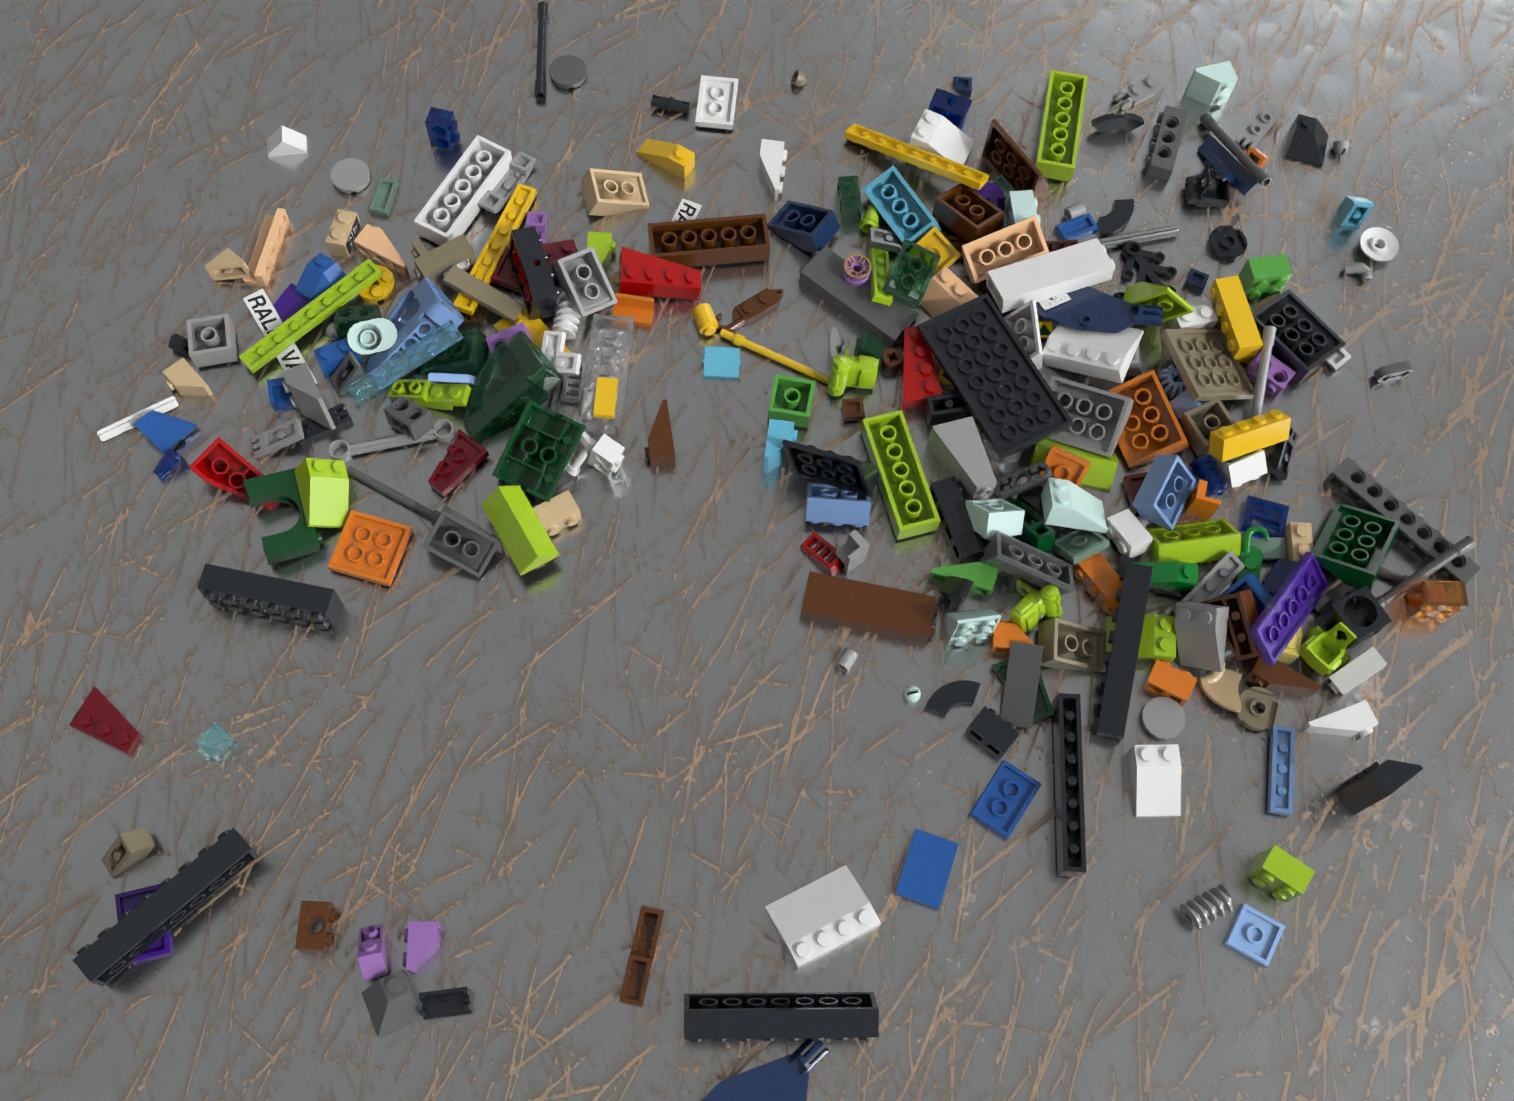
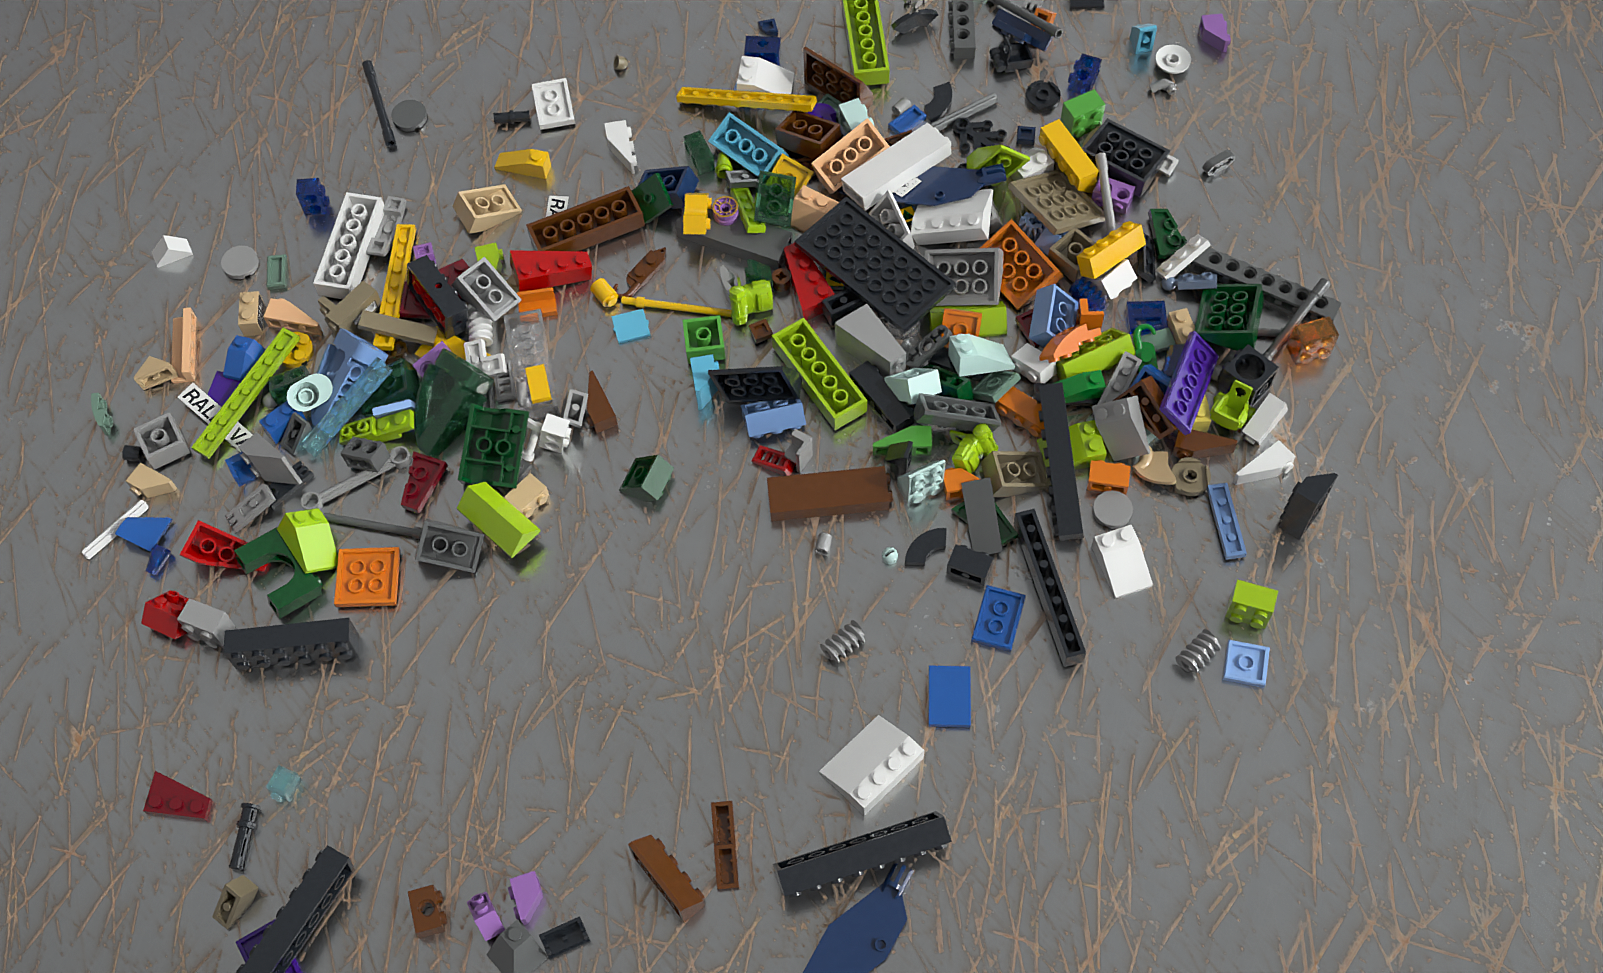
camera: 10 degrees left, 5 degrees down
none -> sand green slope [91,393,113,435]
none -> red slope [141,590,196,639]
none -> light grey brick [177,598,237,648]
none -> black pin [229,803,261,870]
none -> light grey slope [560,389,588,428]
none -> dark green slope [619,455,674,502]
none -> reddish brown slope [628,835,705,923]
none -> dark green plate [631,173,674,224]
none -> yellow brick [683,193,712,234]
none -> light grey piece [820,620,865,663]
none -> orange slope [1039,324,1102,363]
none -> clear blue brick [1068,53,1102,94]
none -> dark green wing [1148,209,1187,259]
none -> white plate [1155,234,1211,280]
none -> sand blue plate [1161,272,1217,291]
none -> medium lavender slope [1199,13,1231,52]

